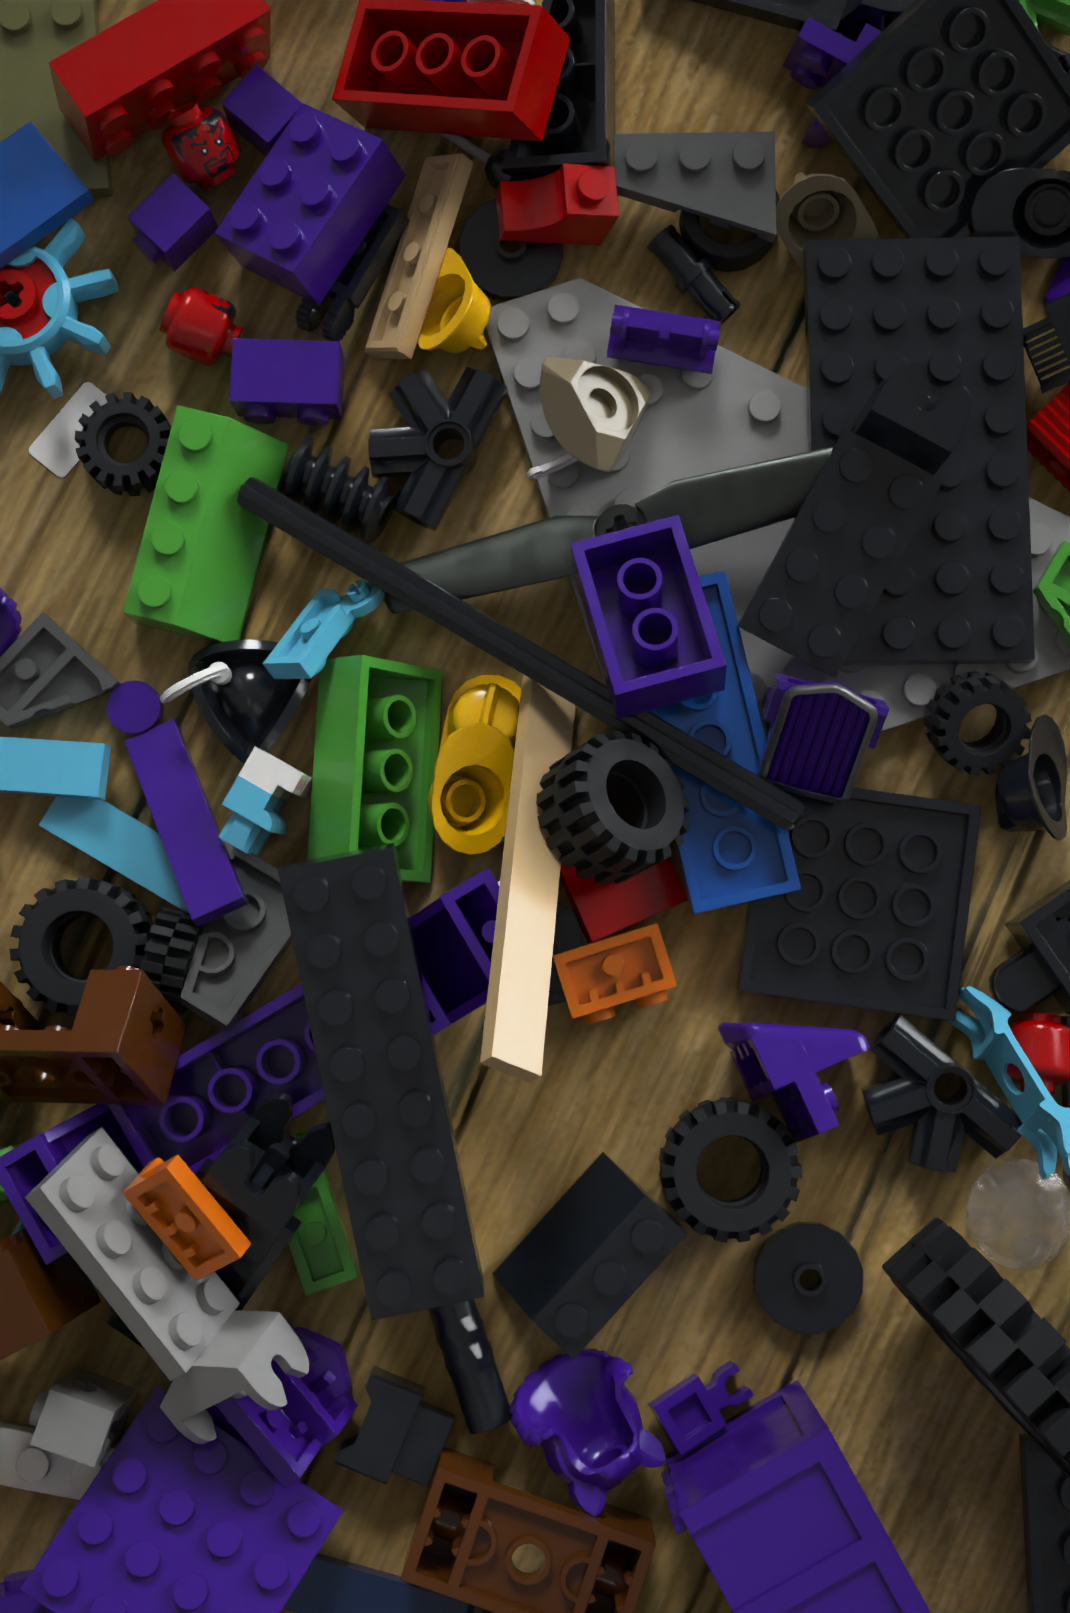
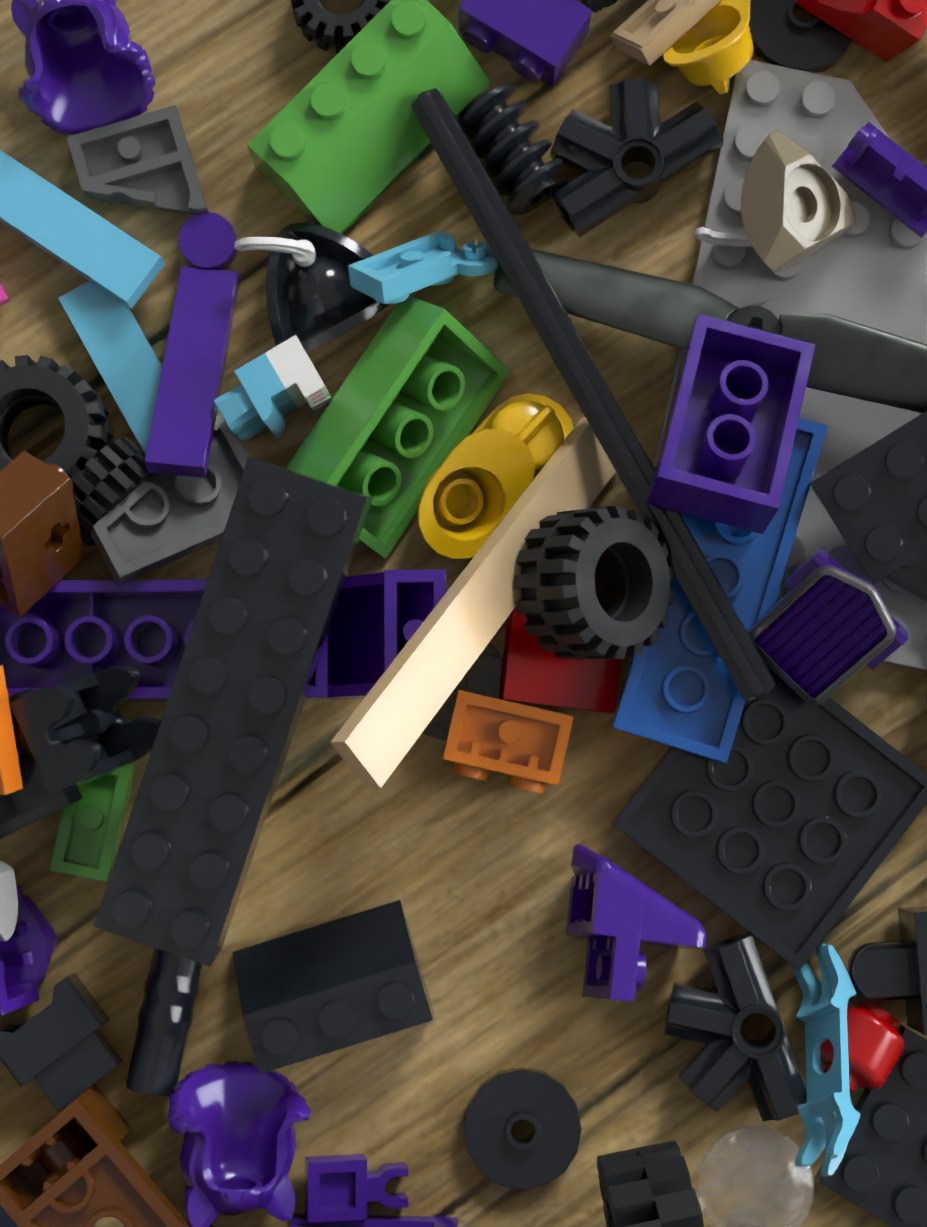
camera: 25 degrees right, 0 degrees up
black tyre [659,1097,802,1243] -> none

